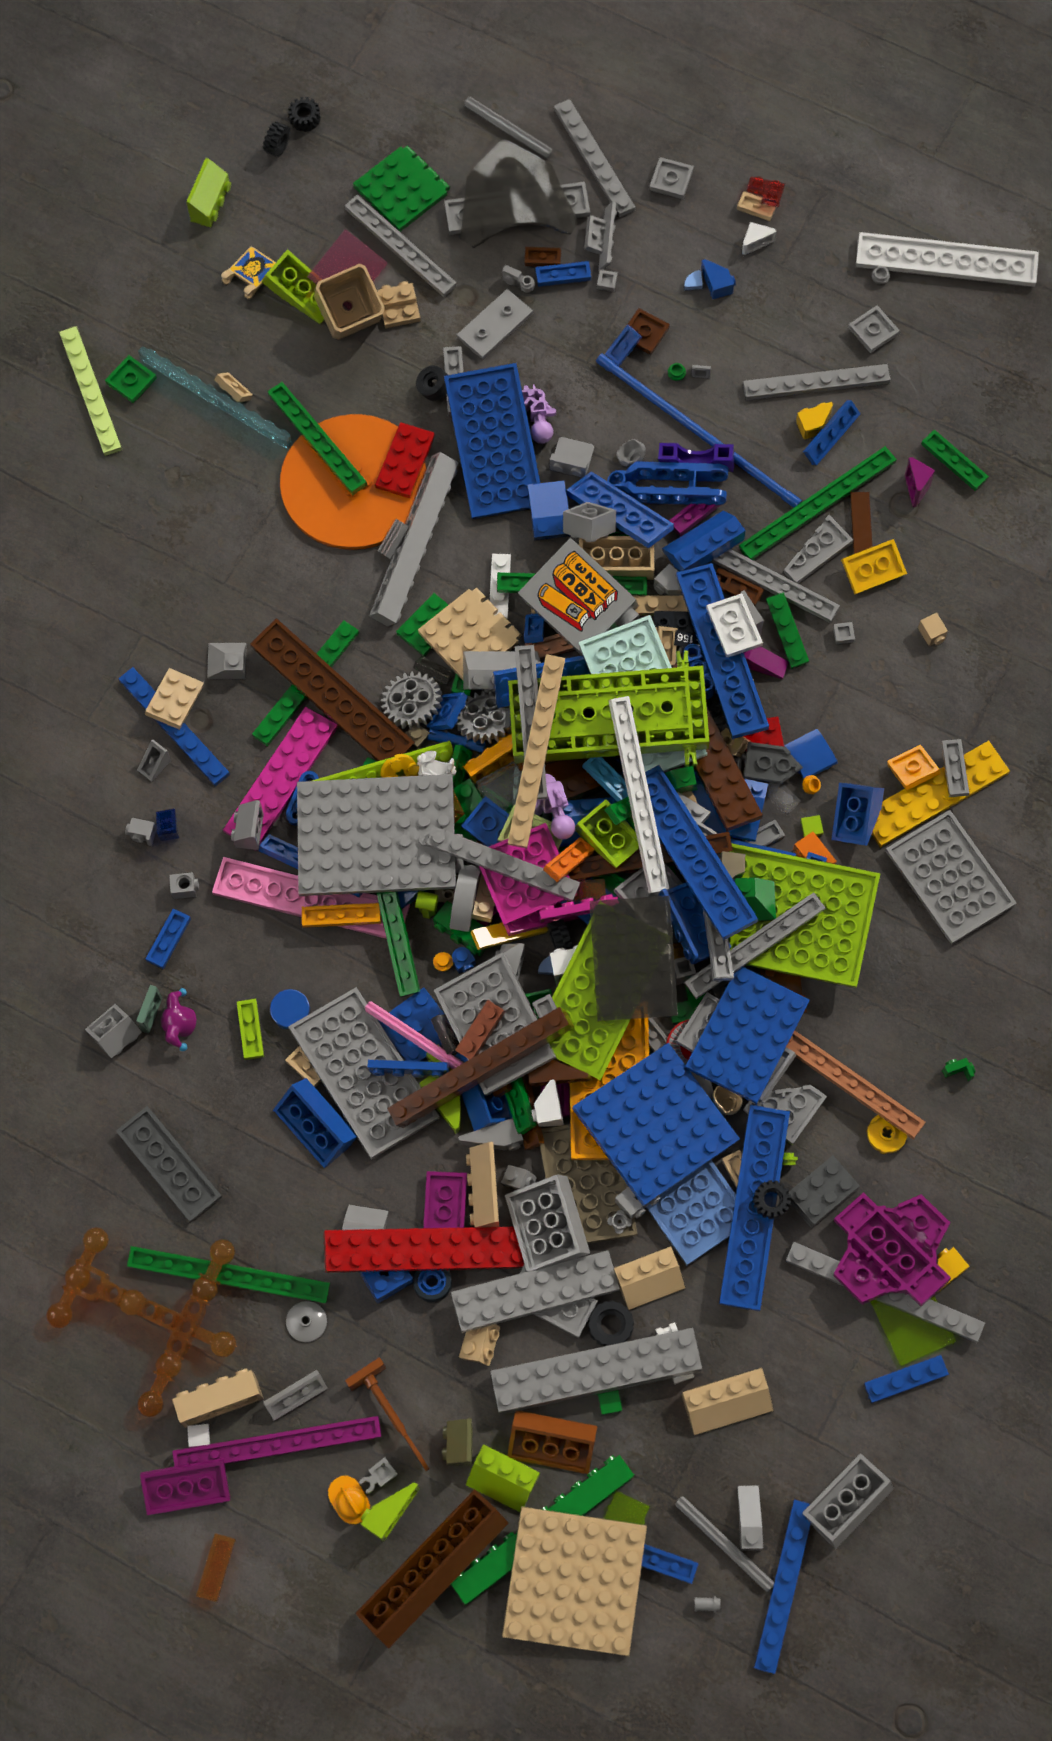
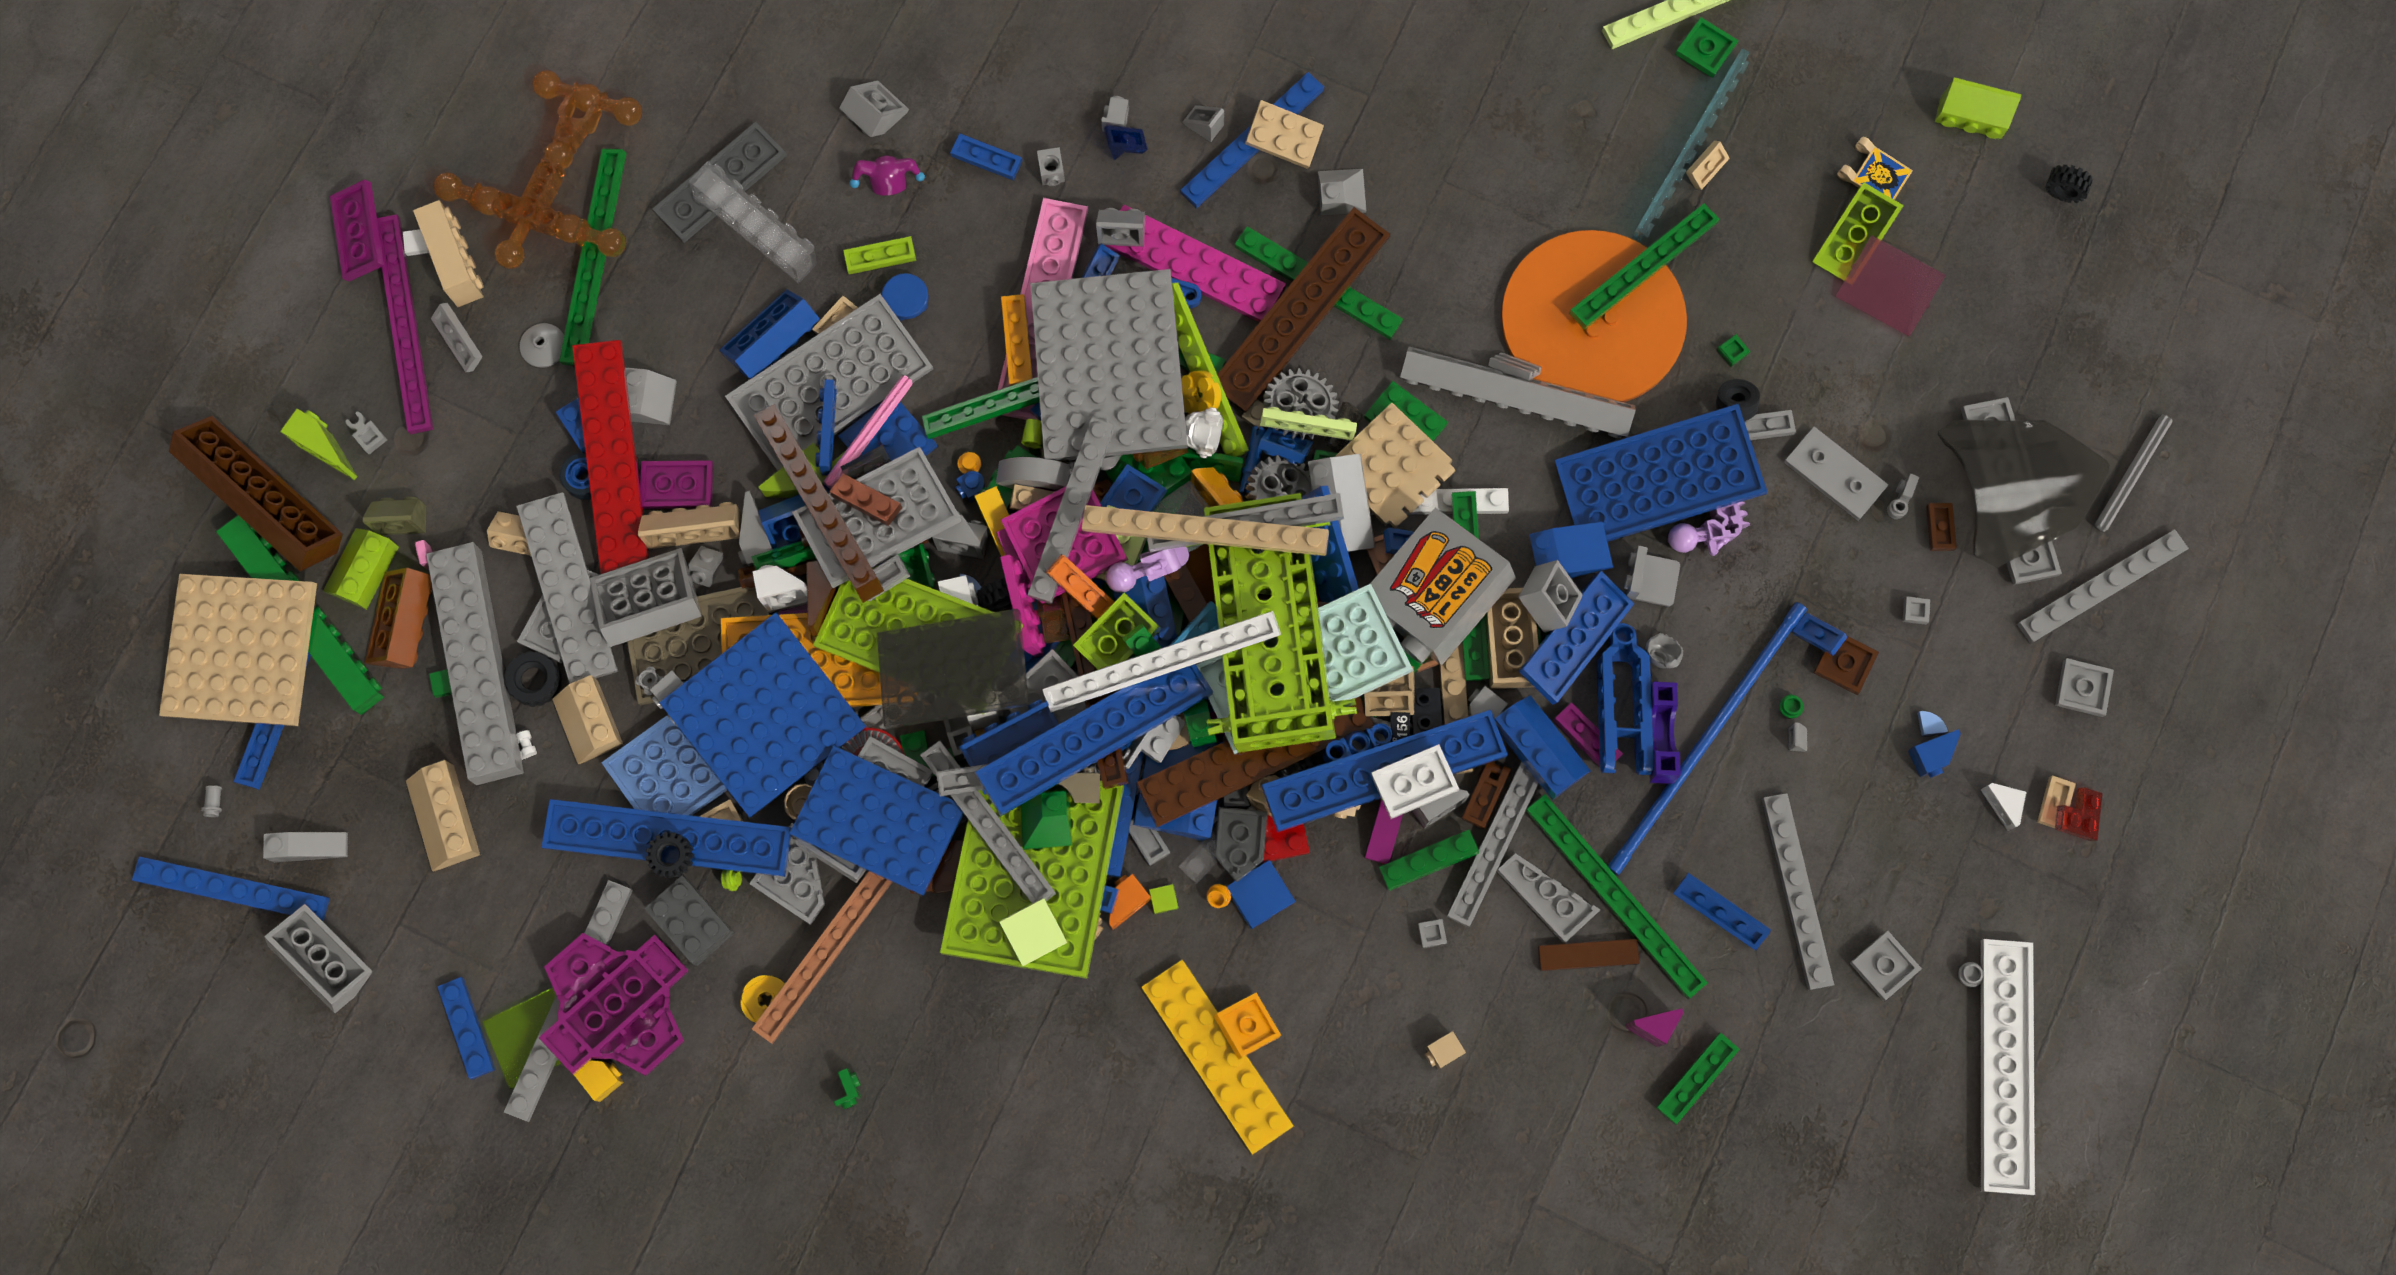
camera: 85 degrees right, 5 degrees up
sand green tile [136,985,163,1033] -> none
clear orange plate [196,1533,236,1602] -> none
black tyre [288,97,321,132] -> none
tan plate [314,264,385,340] -> none
light orange piece [328,1476,370,1524] -> none
light grey plate [345,195,457,297] -> none
dark orange piece [345,1357,429,1471] -> none
green hinge [353,146,450,232] -> none
red plate [375,422,435,499] -> none
tan plate [377,281,421,328] -> none
blue plate [536,261,591,287] -> none
light grey bracket [584,201,617,270] -> none
clear neon green piece [604,1491,650,1525] -> none
light grey axle [675,1497,774,1591] -> none
yellow slope [796,402,833,440] -> none
blue slope [831,783,884,846] -> none
yellow plate [841,539,907,595] -> none
light grey plate [885,810,1017,945] -> none
light grey plate [941,739,969,797] -> none
none -> bright pink tile [415,540,432,570]
none -> clear brick [689,161,817,284]
none -> yellowish green tile [999,898,1067,966]
none -> yellowish green plate [1260,407,1357,440]
none -> green tile [1717,334,1751,367]

